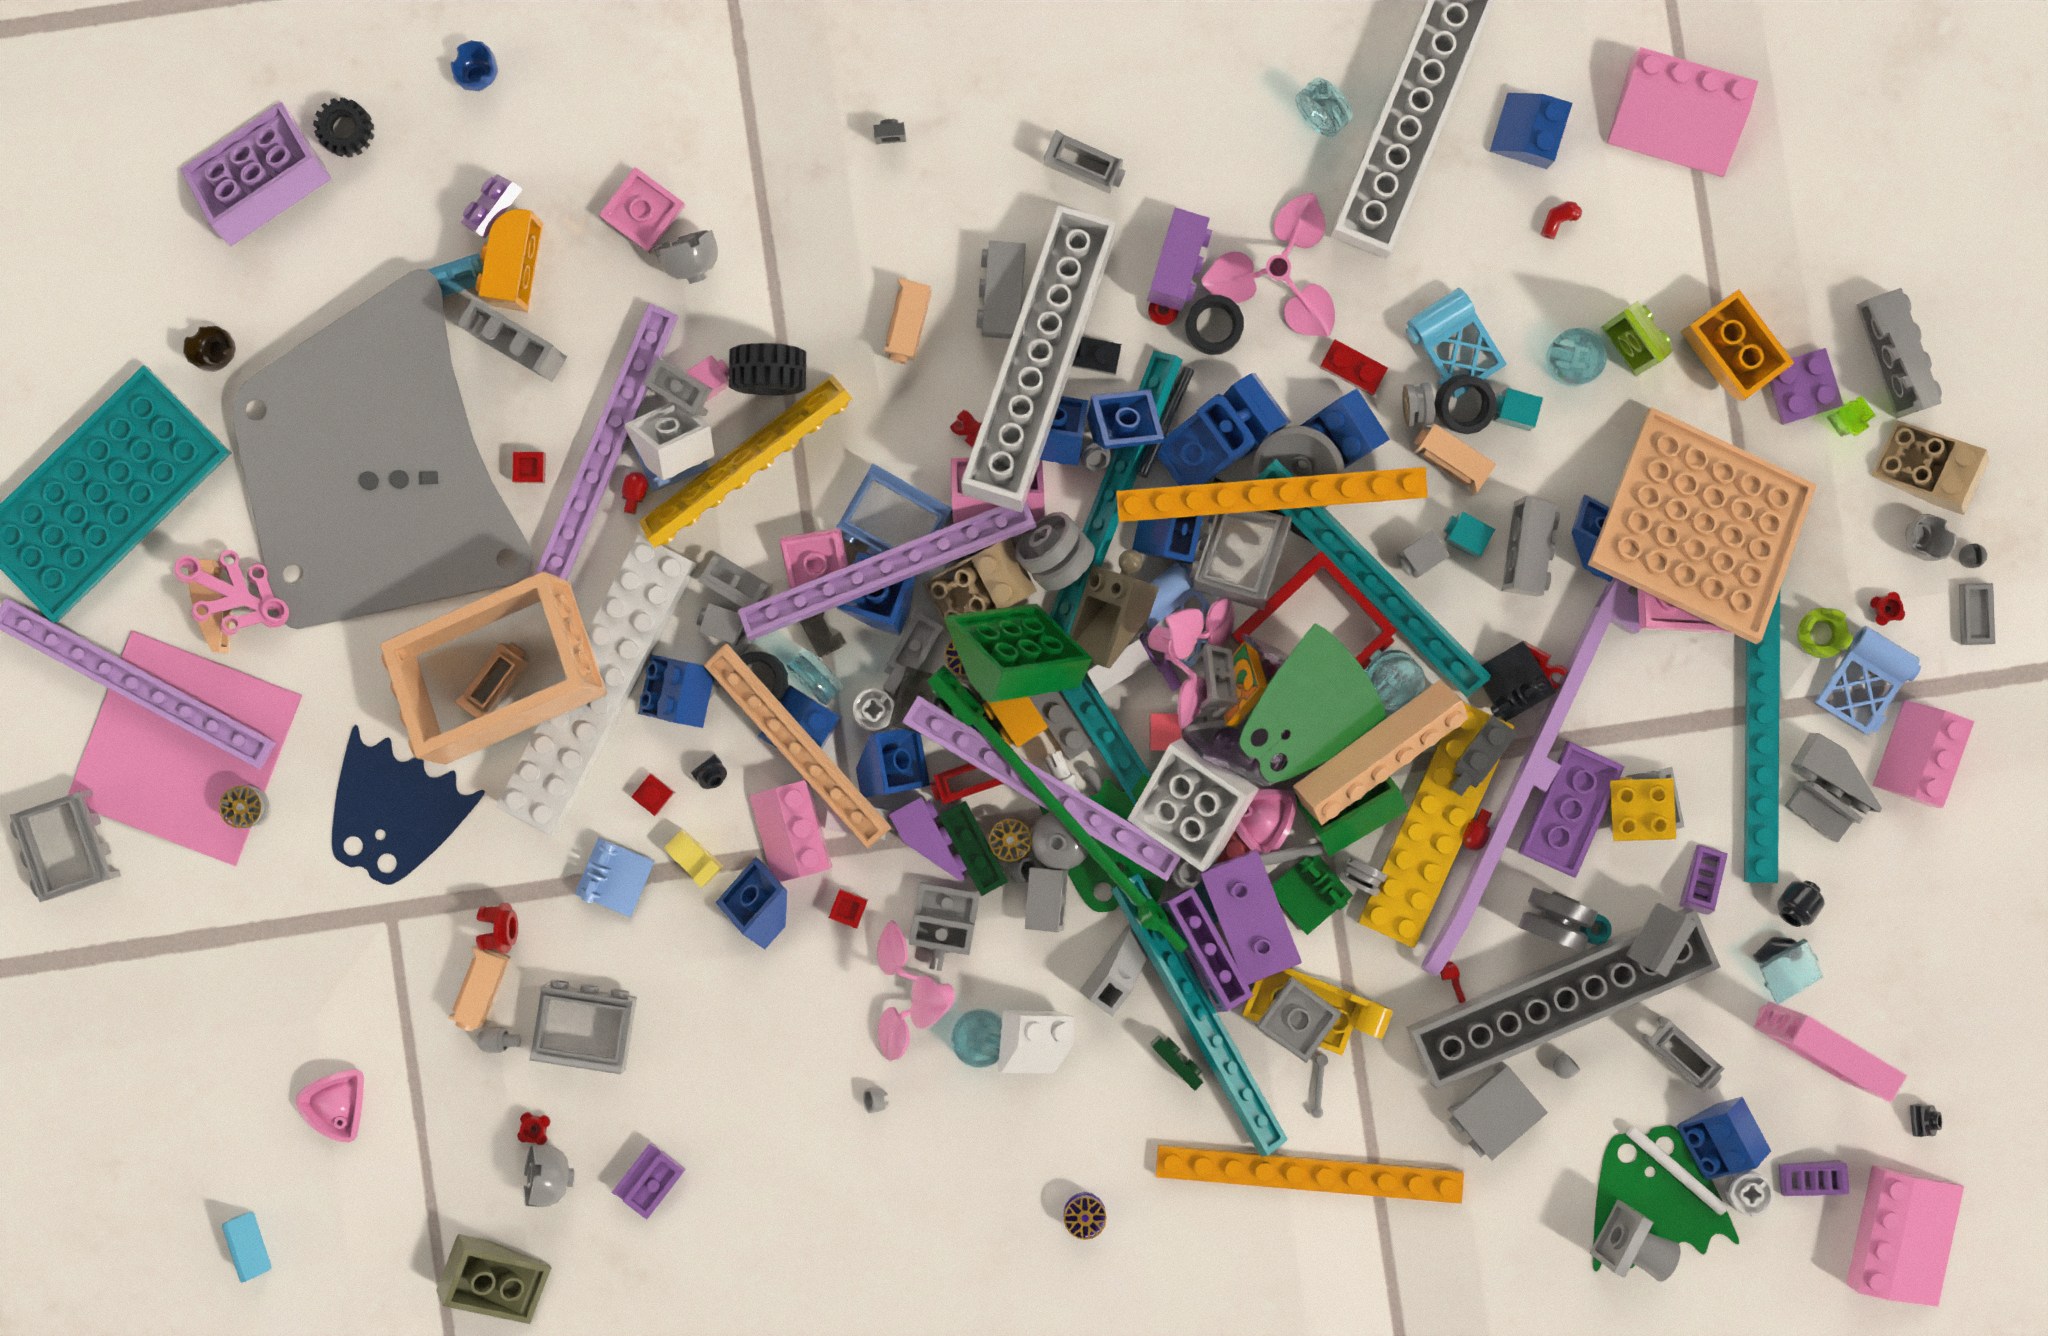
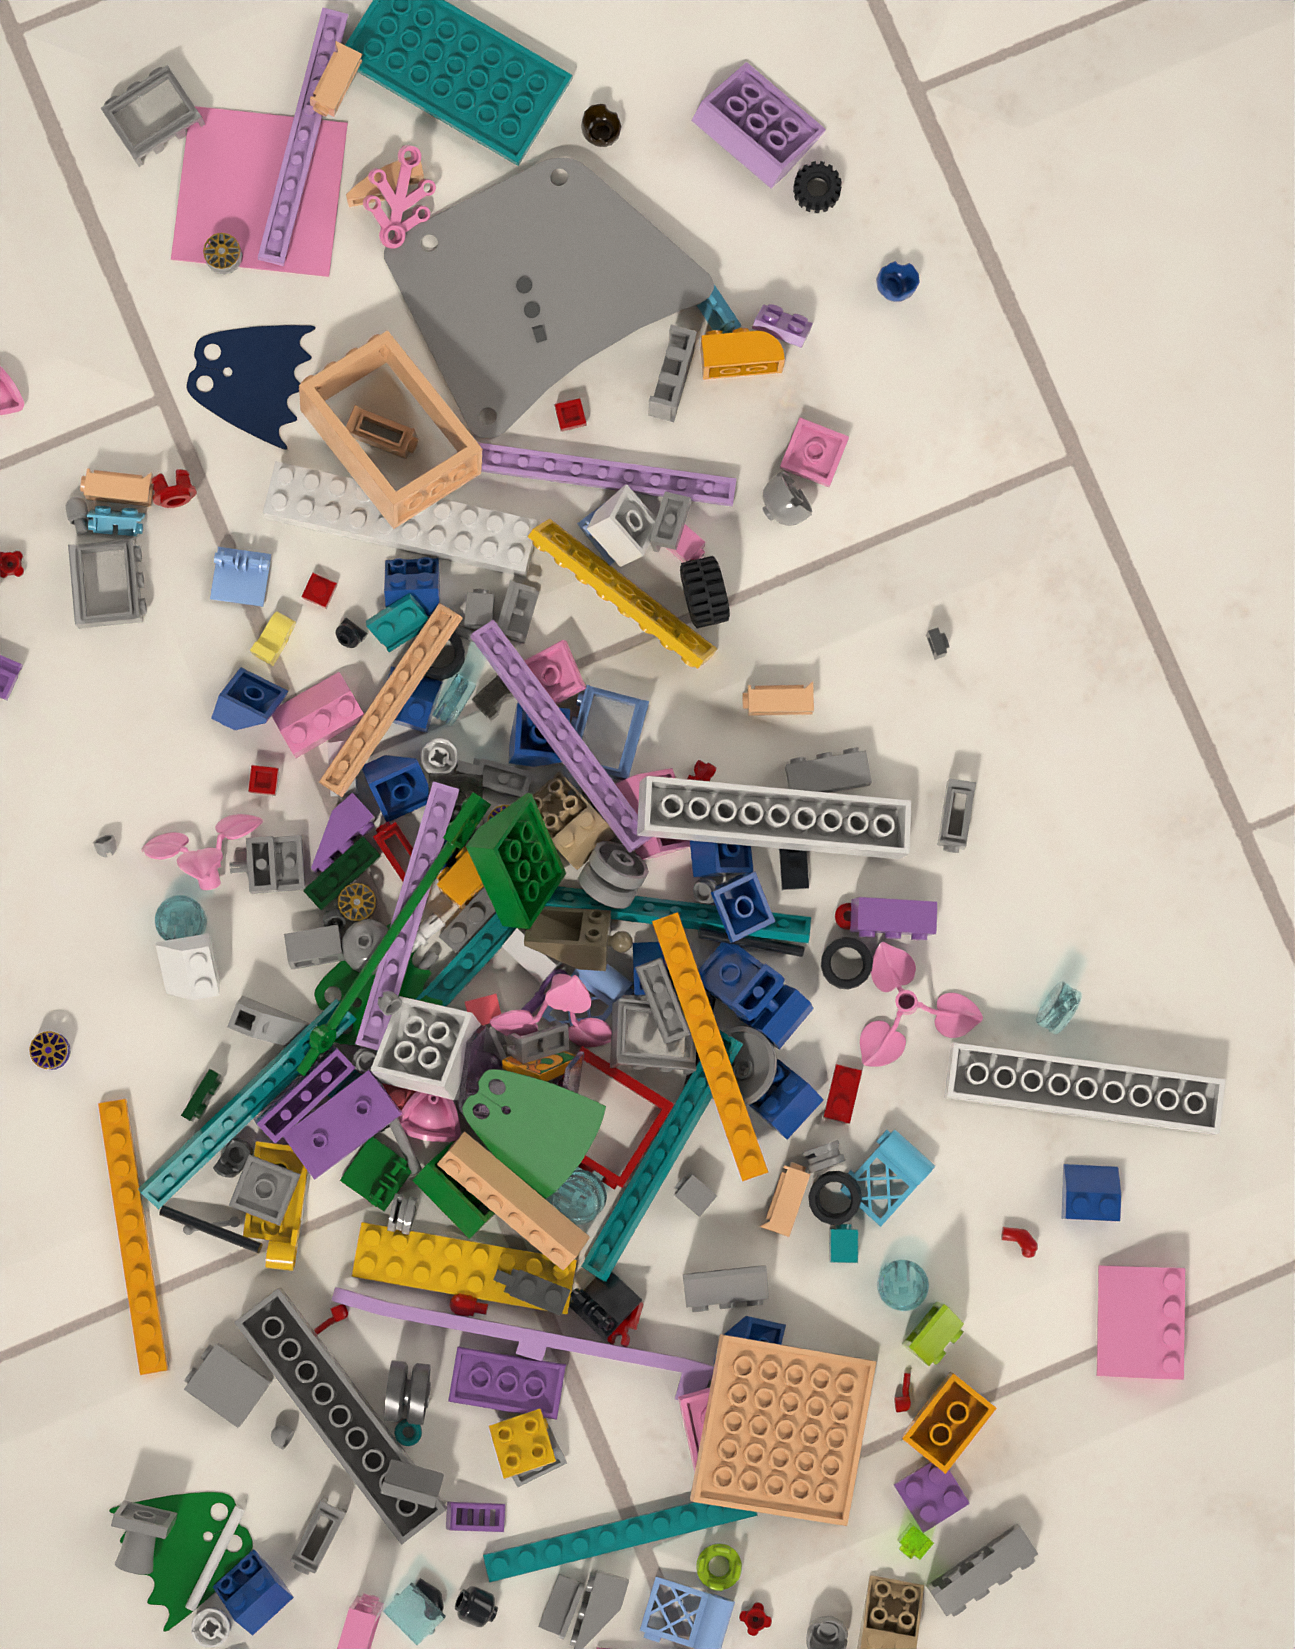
camera: 70 degrees right, 5 degrees down
red cylinder [621,472,648,515] -> none
teal brick [1443,512,1496,558] -> none
none -> medium azure hinge [87,506,145,537]
none -> black bar [159,1205,263,1253]
none -> dark grey hair [213,1138,254,1178]
none -> light nougat window [310,41,362,117]
none -> teal plate [366,593,430,652]
none -> light grey hinge [378,991,402,1016]
none -> light grey tile [635,958,691,1045]
none -> red hand [894,1373,911,1413]

